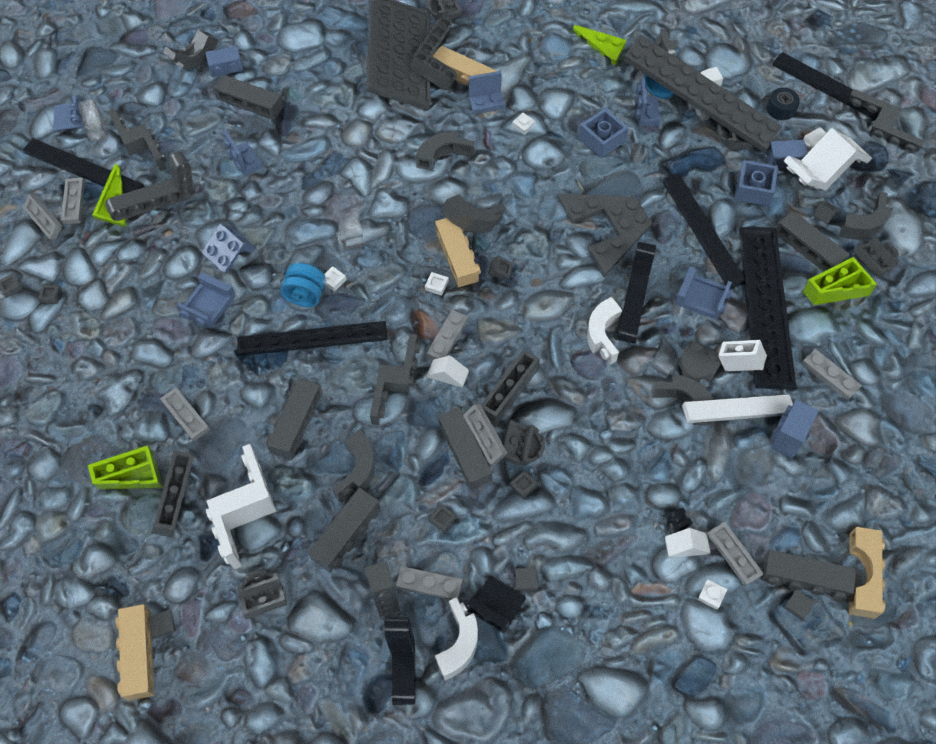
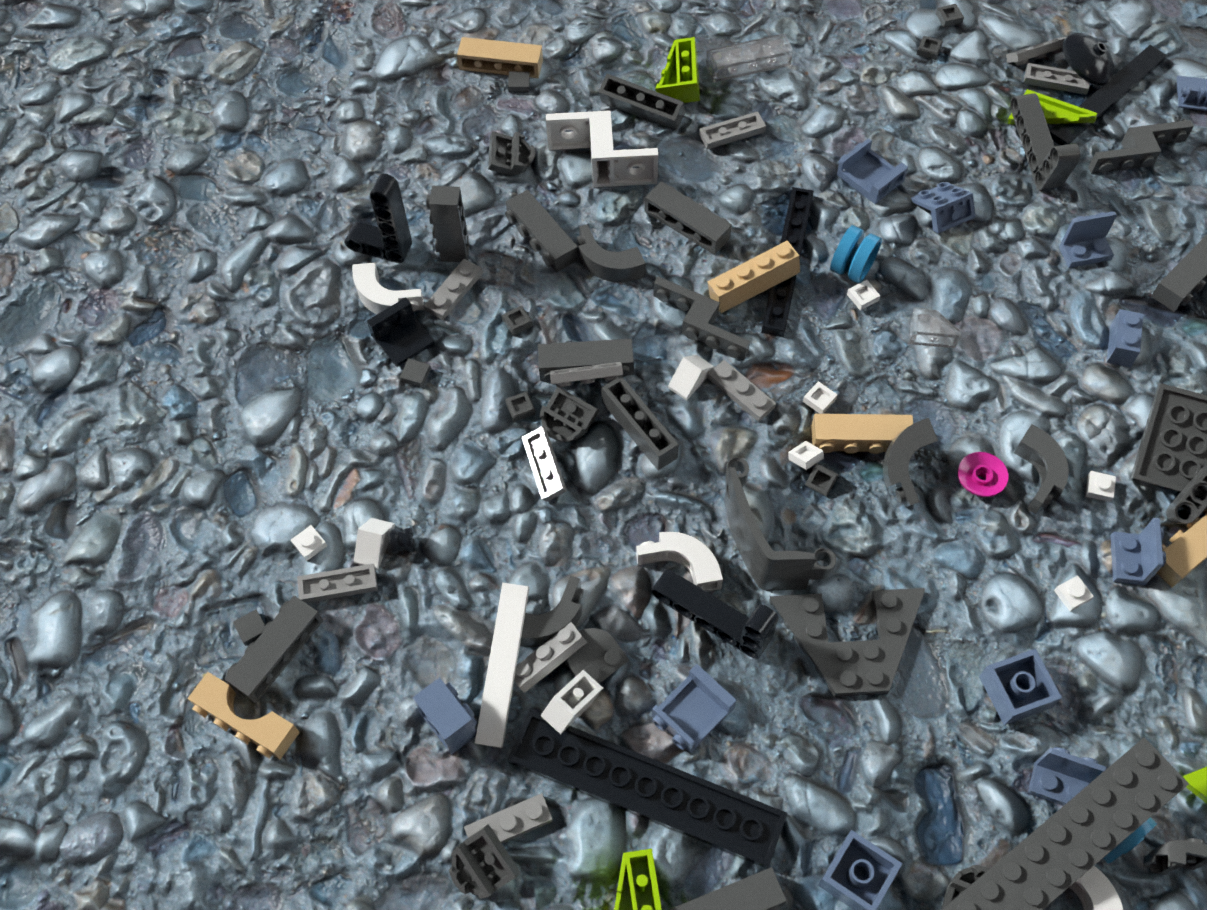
camera: 110 degrees right, 0 degrees up
clear slope [78,100,107,140] -> none
black tile [663,174,745,289] -> none
none -> dark grey slope [449,824,521,899]
none -> light grey plate [514,622,587,693]
none -> plate [522,426,567,502]
none -> clear brick [706,33,793,83]
none -> tan brick [707,241,800,313]
none -> dark grey panel [724,457,836,591]
none -> white plate [788,441,824,470]
none -> dark pink dish [958,452,1008,497]
none -> black dish [1063,33,1114,86]
none -> white plate [1085,471,1116,502]
none -> sand blue brick [1106,309,1144,368]

